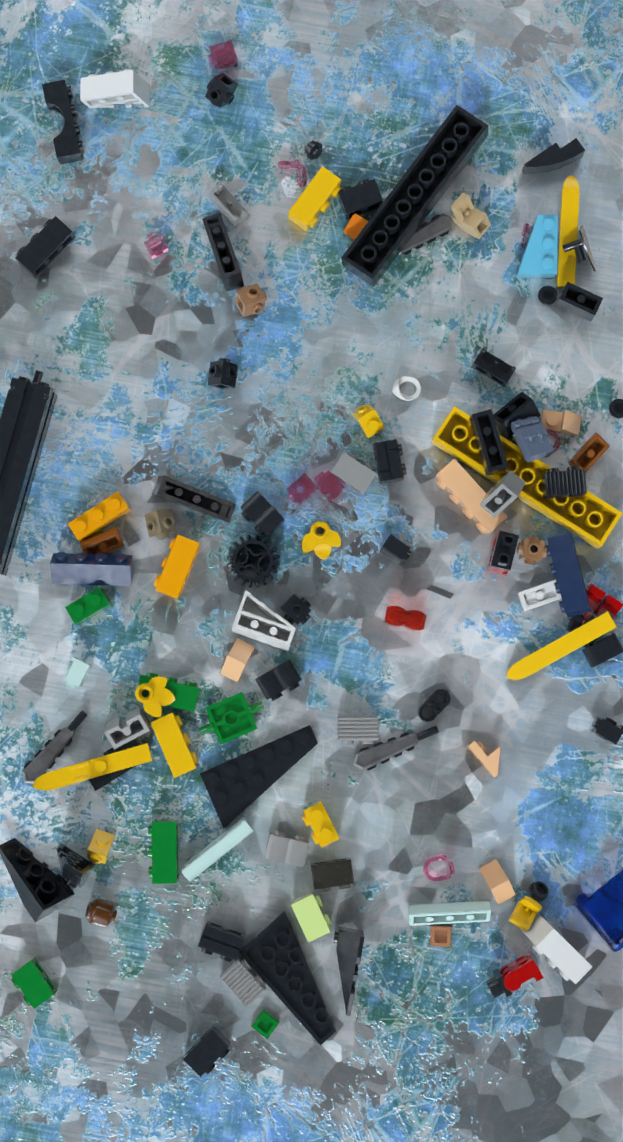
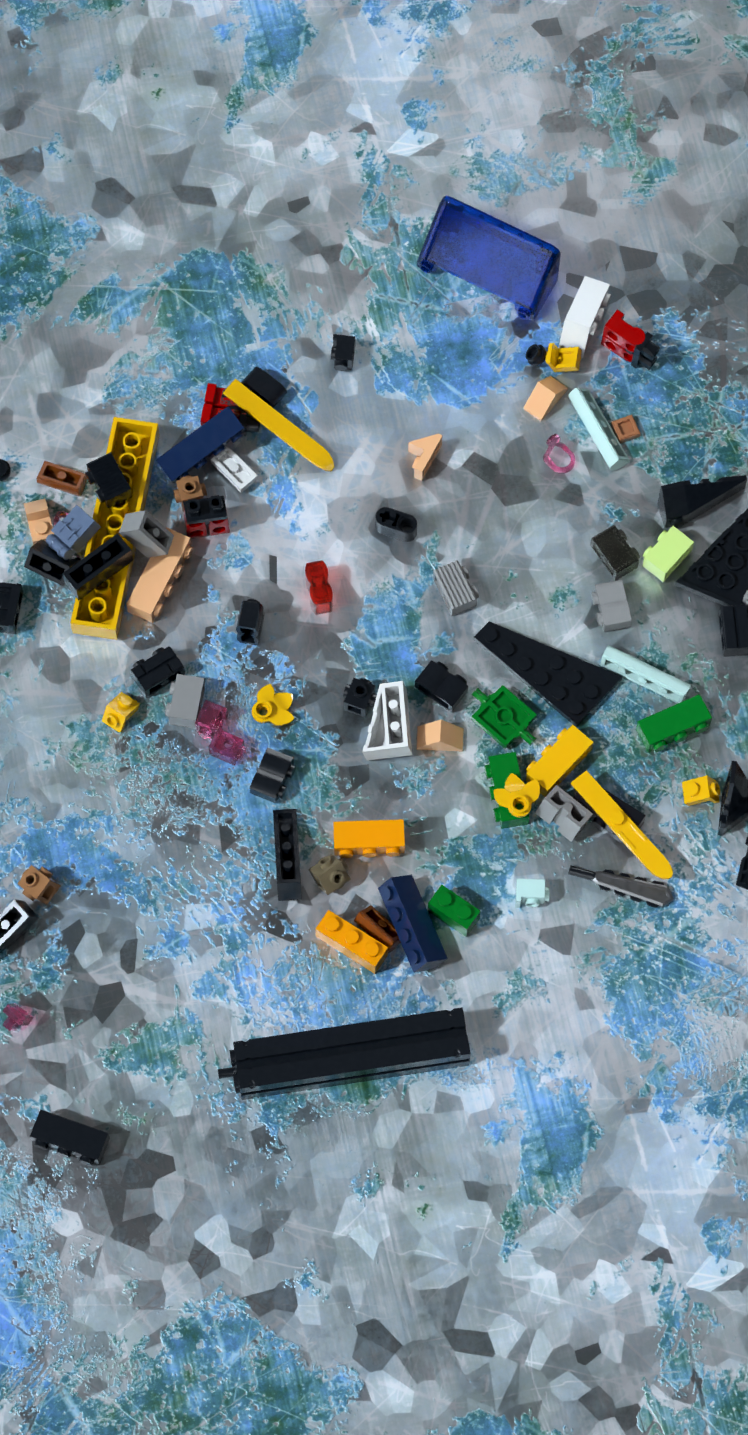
camera: 115 degrees left, 15 degrees down
black brick [208,358,238,389] -> none
black gear [227,534,280,588] -> none
yellow brick [302,801,340,848] -> none
flat silver sword [353,726,439,770] -> none
white piece [392,376,421,401] -> none

